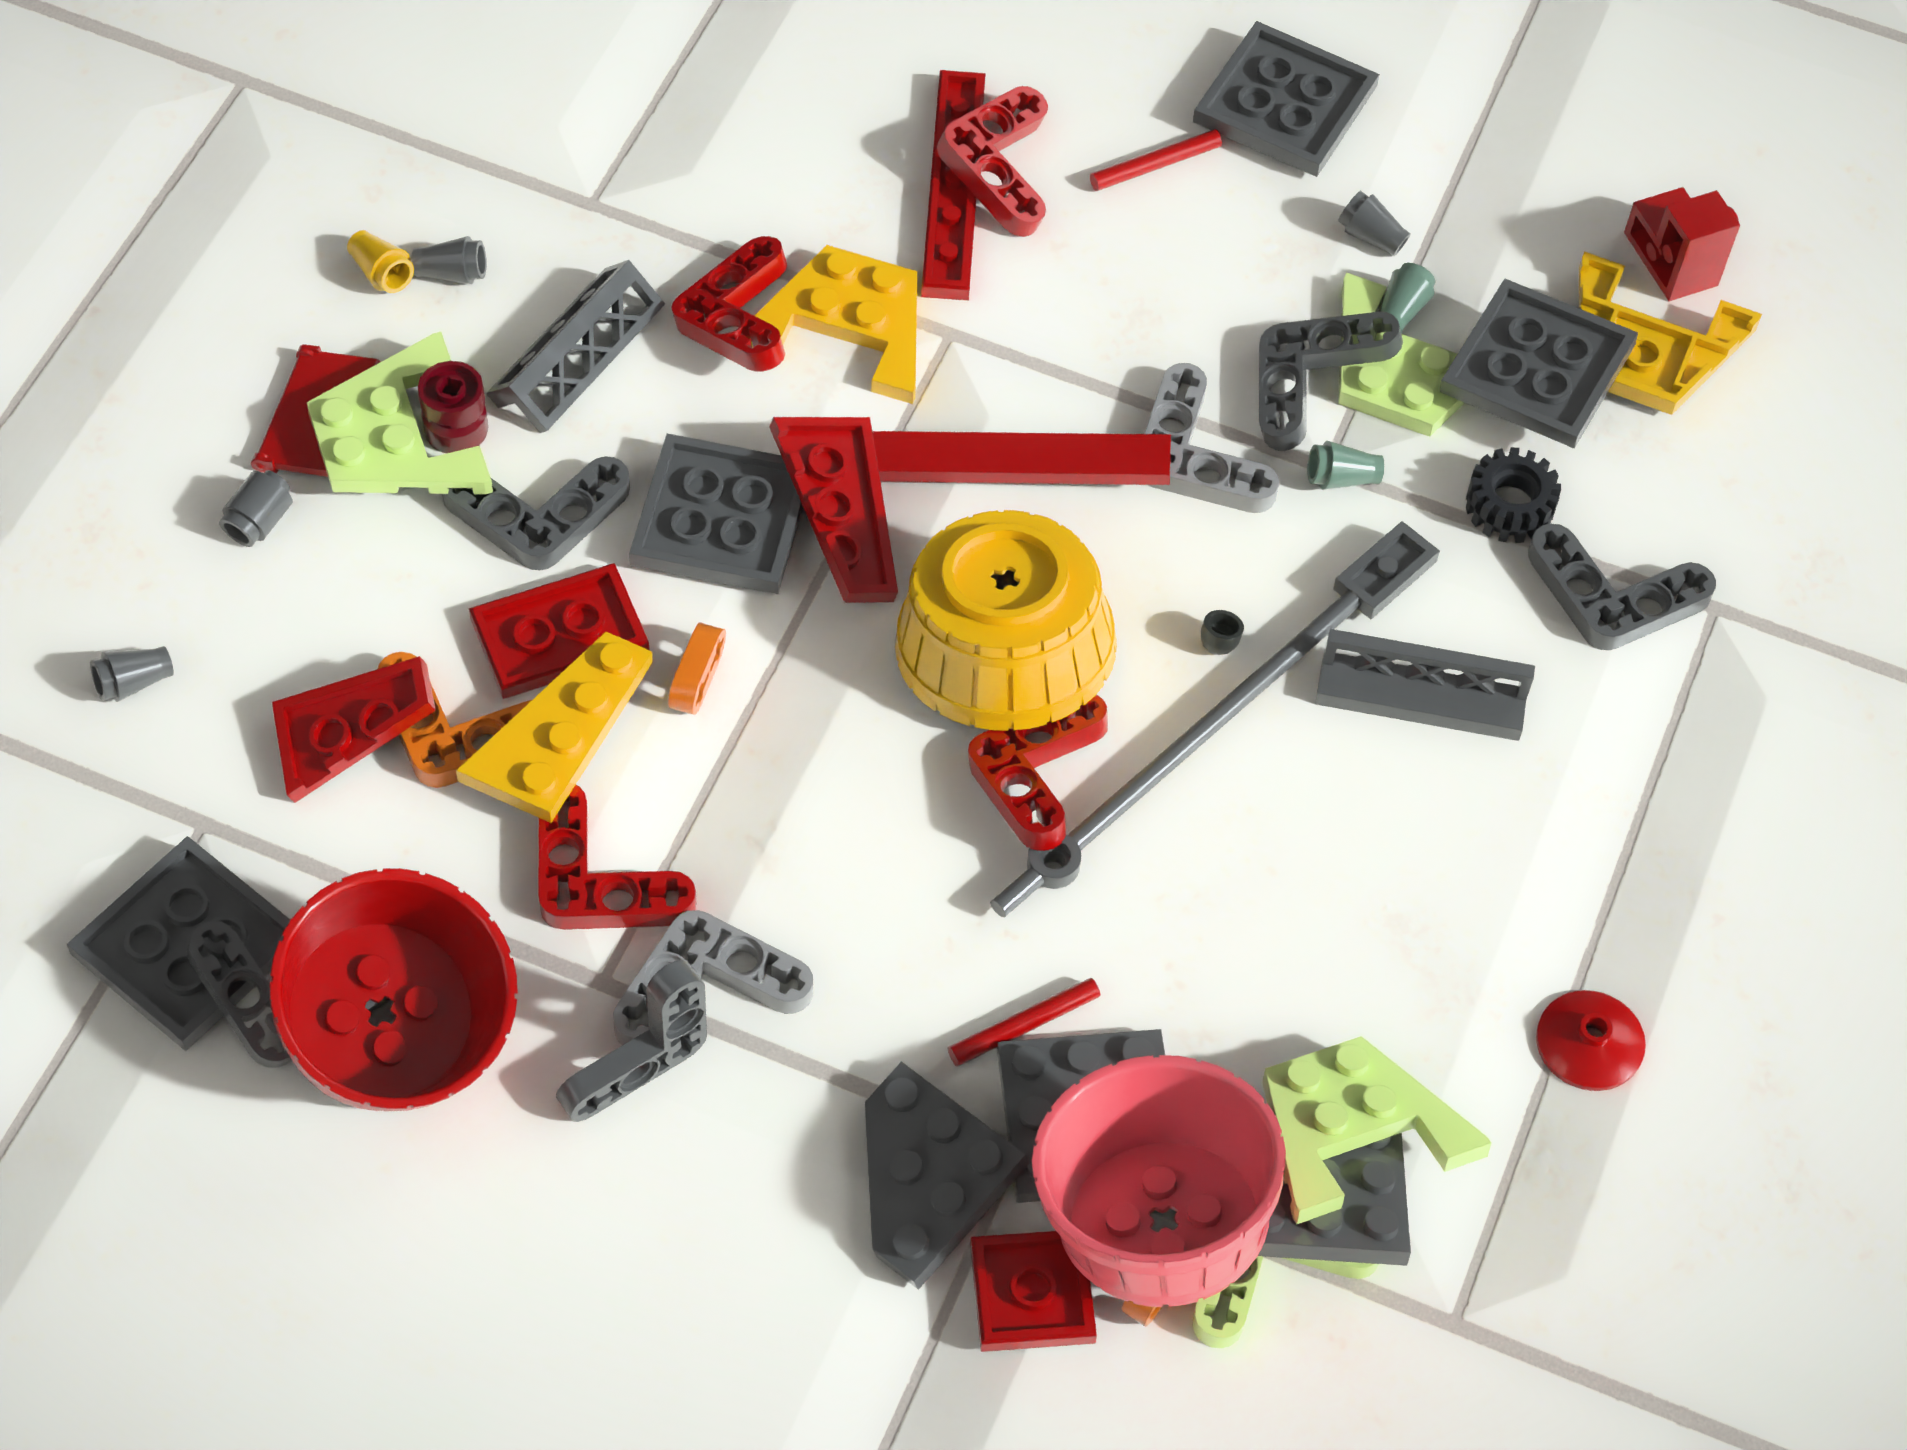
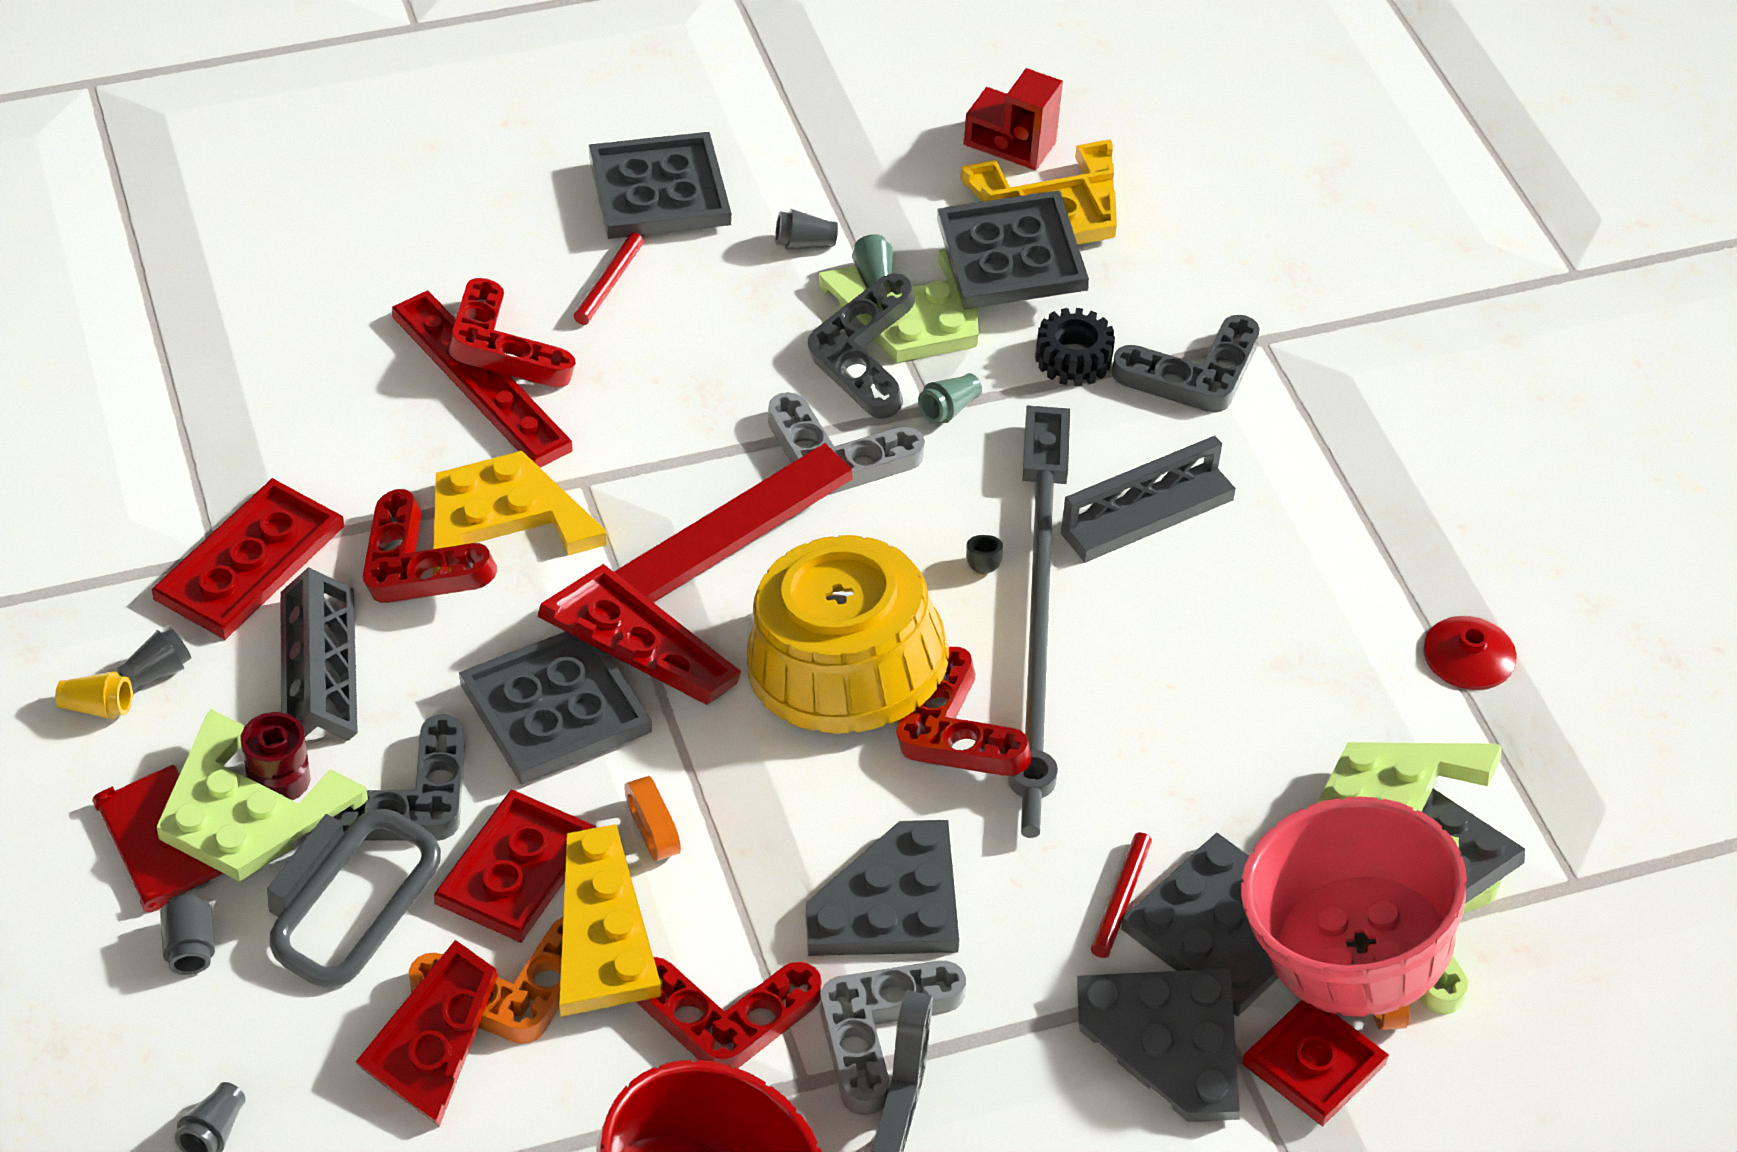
camera: 40 degrees left, 10 degrees down
none -> red tile [151,478,344,640]
none -> dark grey bar [267,809,441,987]
none -> dark grey plate [805,820,960,956]

